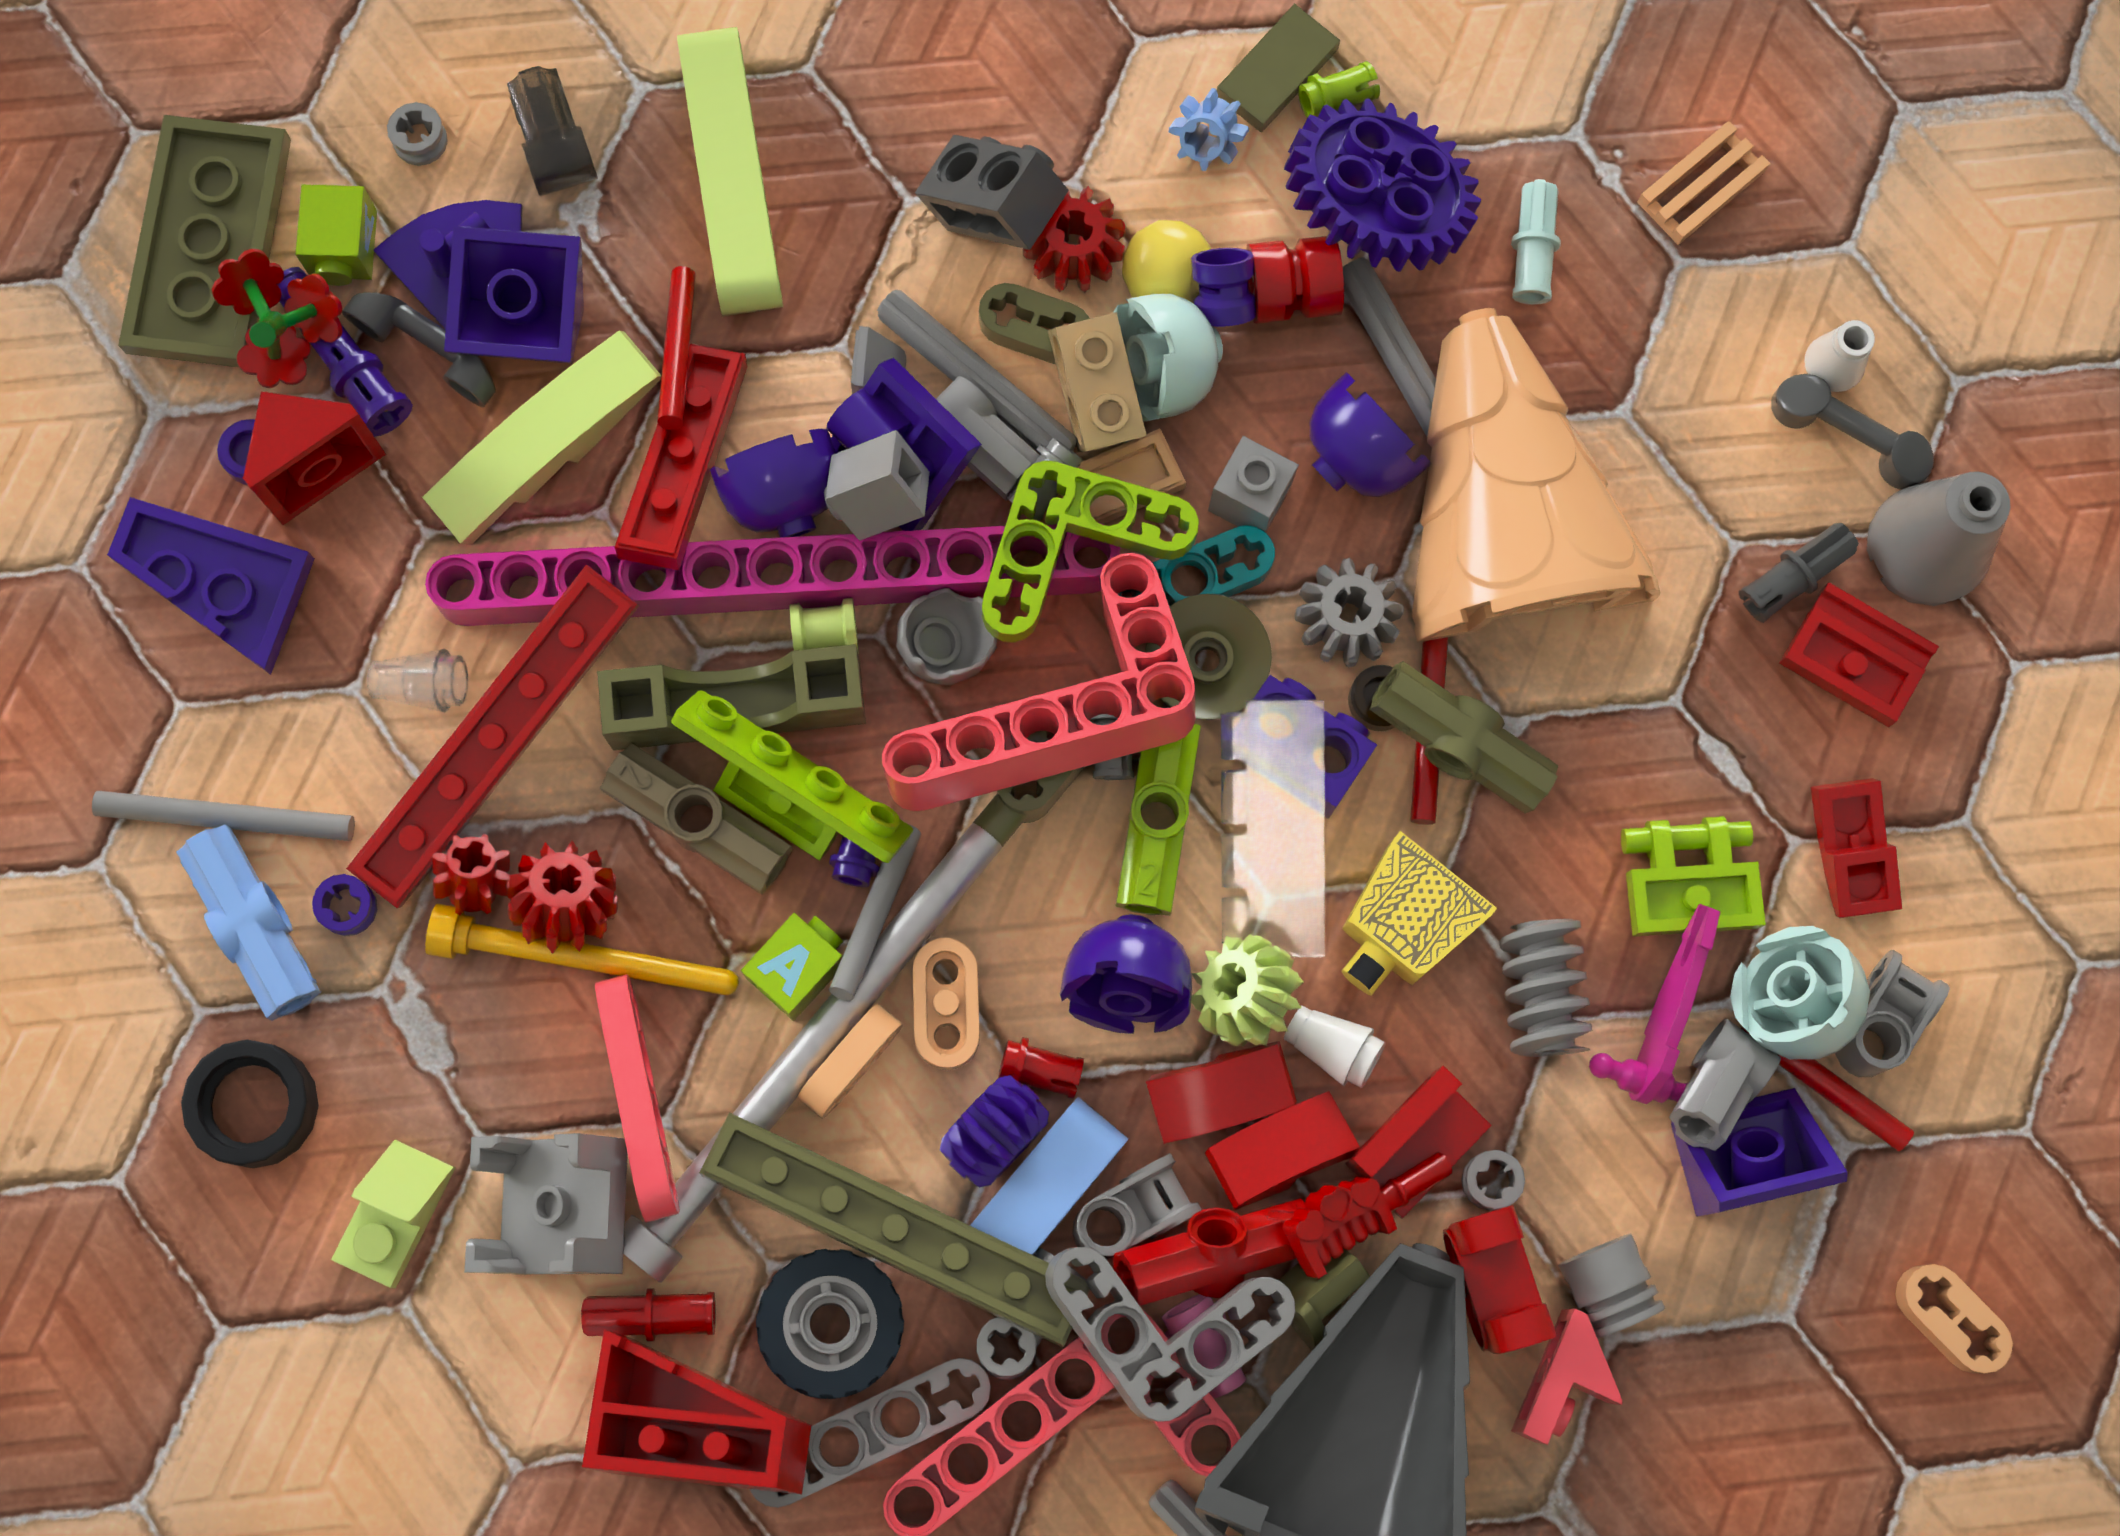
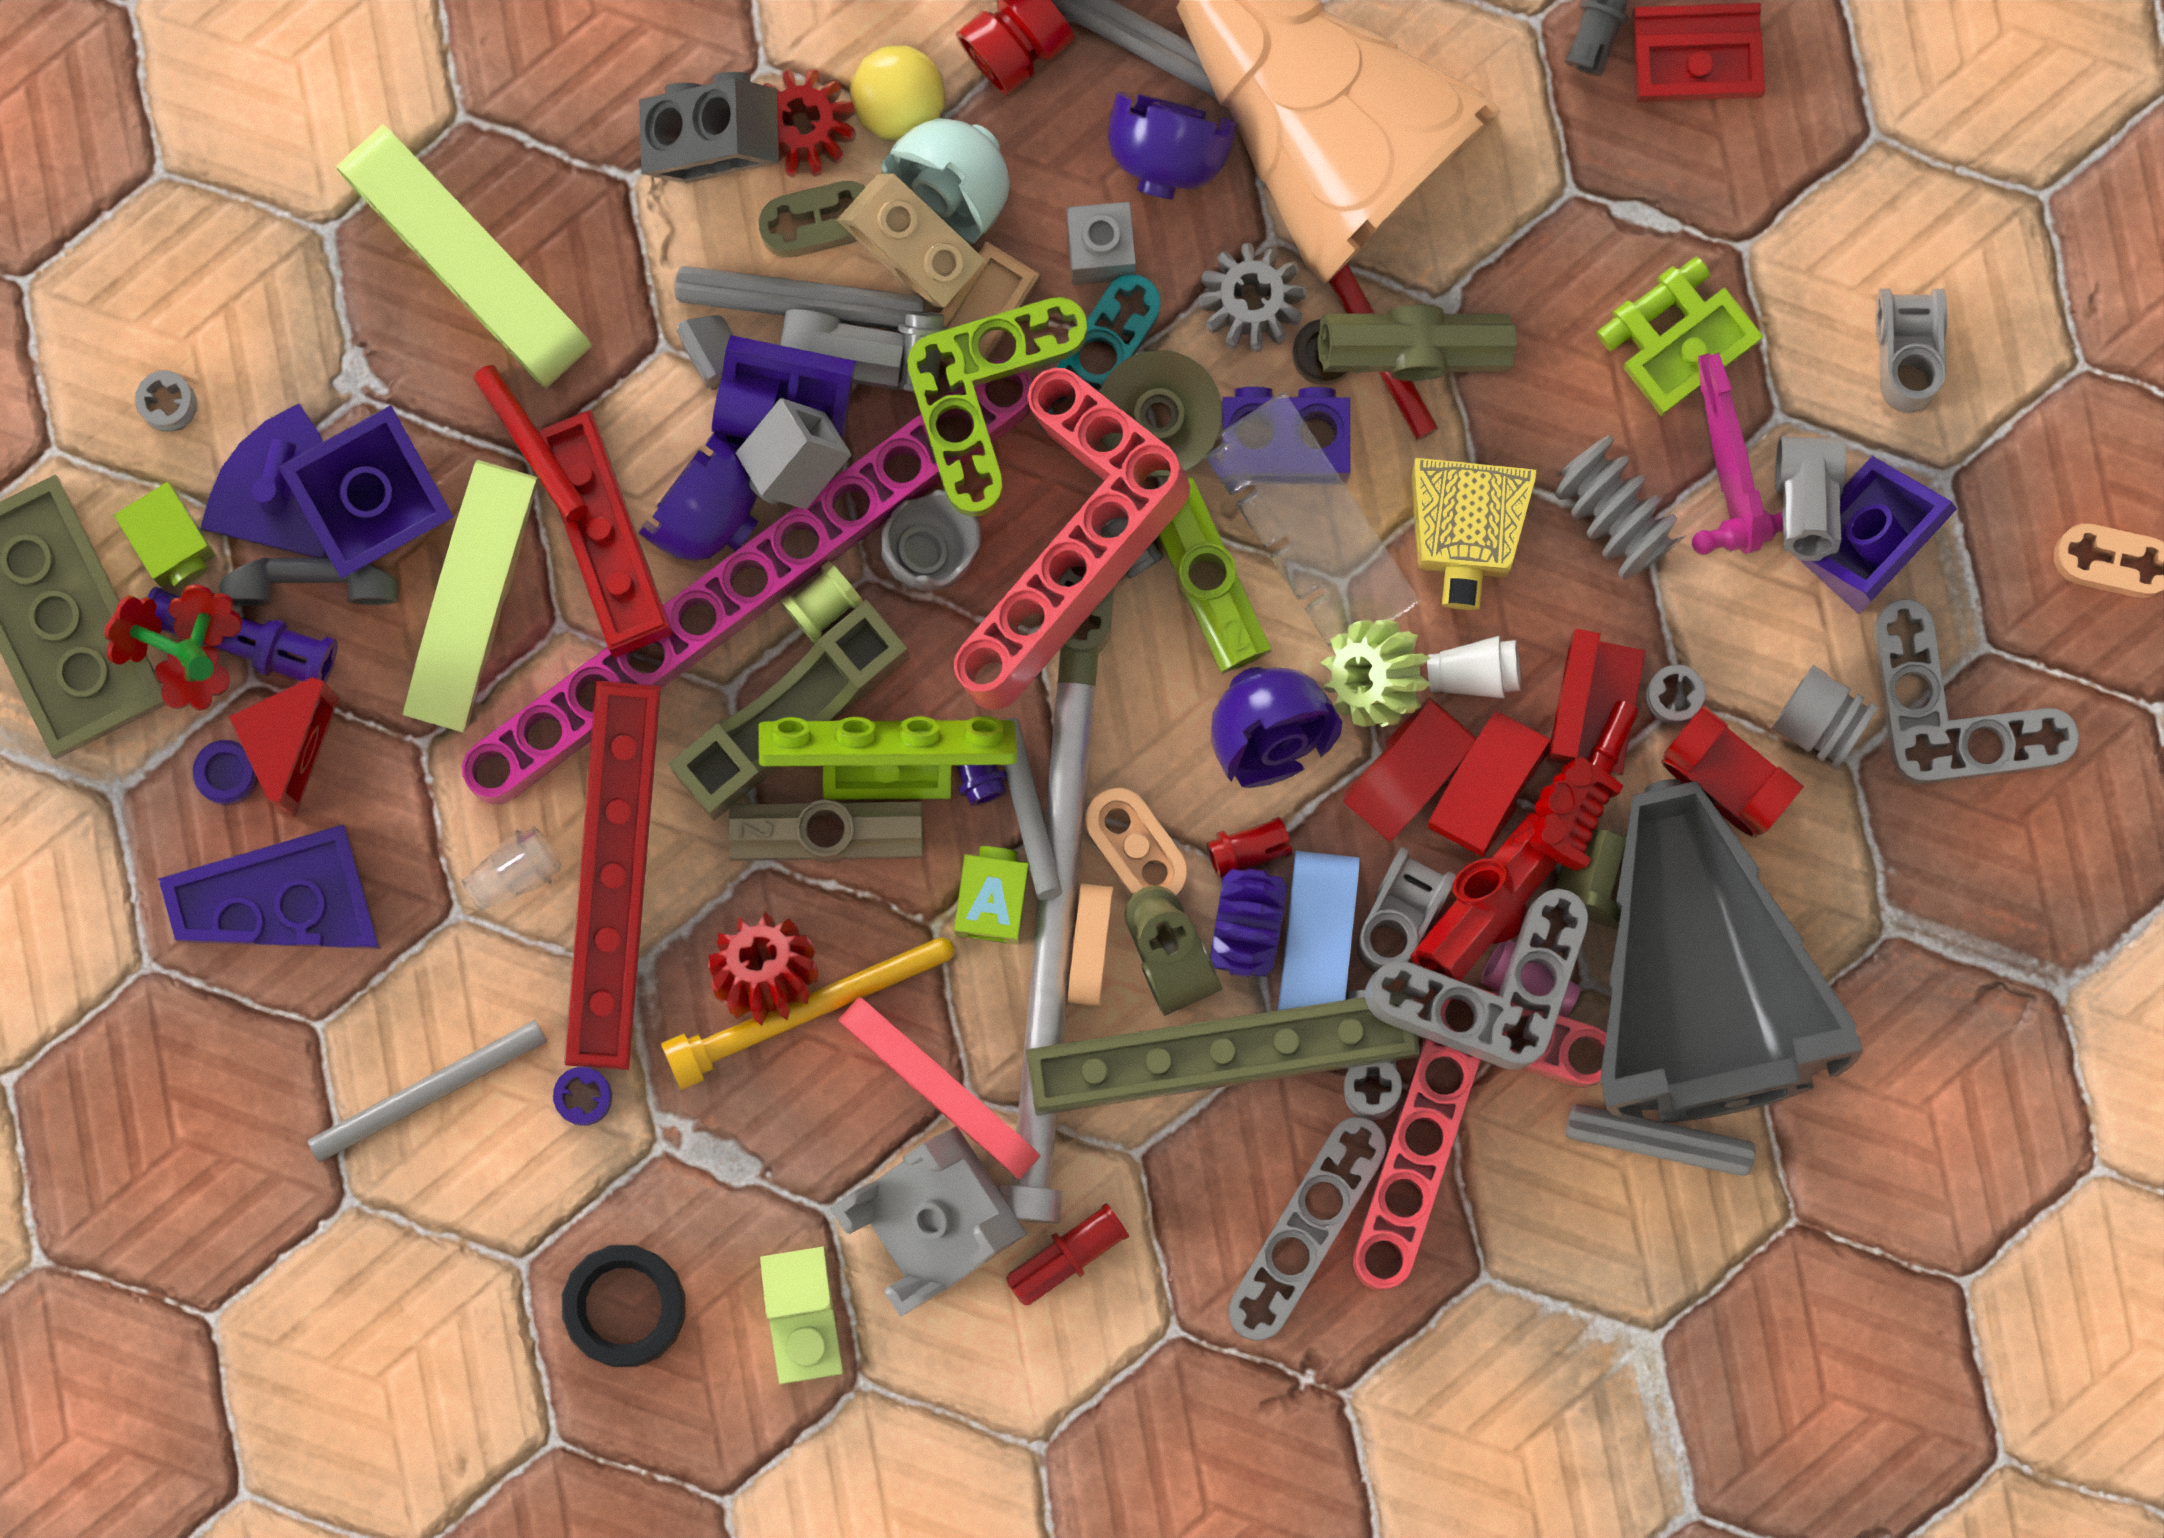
camera: 30 degrees left, 5 degrees up
light blue piece [176,824,321,1021] -> none
red gear [432,834,510,916] -> none
clear smoke piece [507,66,598,197] -> none
red wedge [582,1329,812,1495] -> none
black wheel [756,1249,904,1399] -> none
dark purple wheel [1191,248,1256,327] -> none
coral slope [1511,1308,1623,1445] -> none
light aqua cylinder [1730,926,1870,1060] -> none
red bar [1741,1026,1914,1152] -> none
red slope [1811,778,1902,918] -> none
none -> olive piece [1124,885,1223,1016]
none -> light grey beam [1873,599,2079,784]

